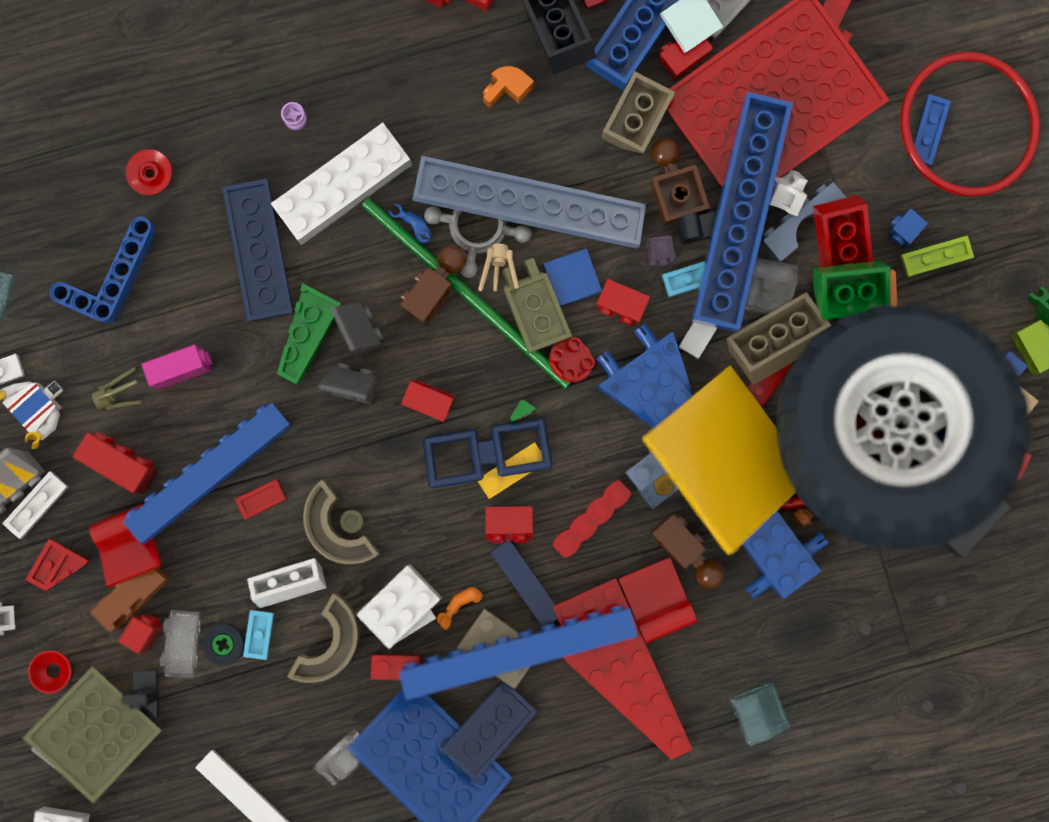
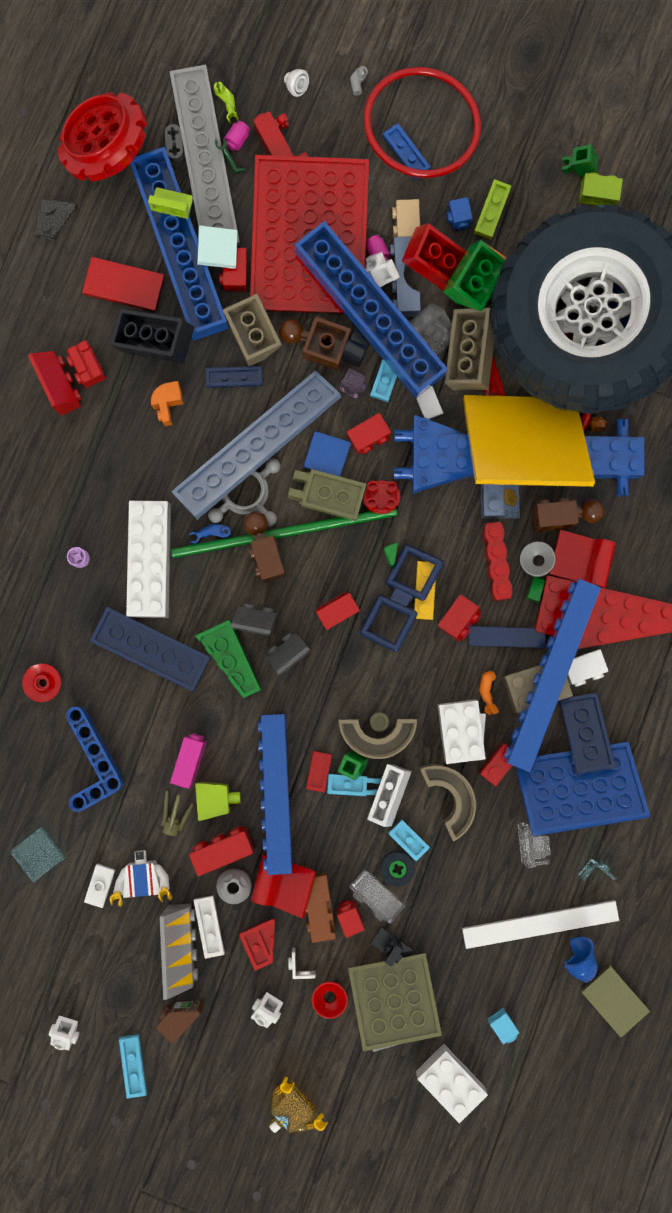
camera: 50 degrees left, 0 degrees up
tan plant [478,244,519,291] -> none
none -> lime torso [195,782,241,821]
none -> dark blue tile [205,366,263,388]
none -> light grey piece [216,868,252,904]
none -> white bracket [288,948,316,979]
none -> medium azure hinge [327,774,382,796]
none -> green brick [338,750,369,781]
none -> light grey arm [350,66,368,96]
none -> dark pink brick [366,235,391,261]
none -> tan brick [392,199,420,237]
none -> light grey piece [520,542,556,577]
none -> green piece [526,576,545,603]
none -> white brick [567,650,608,687]

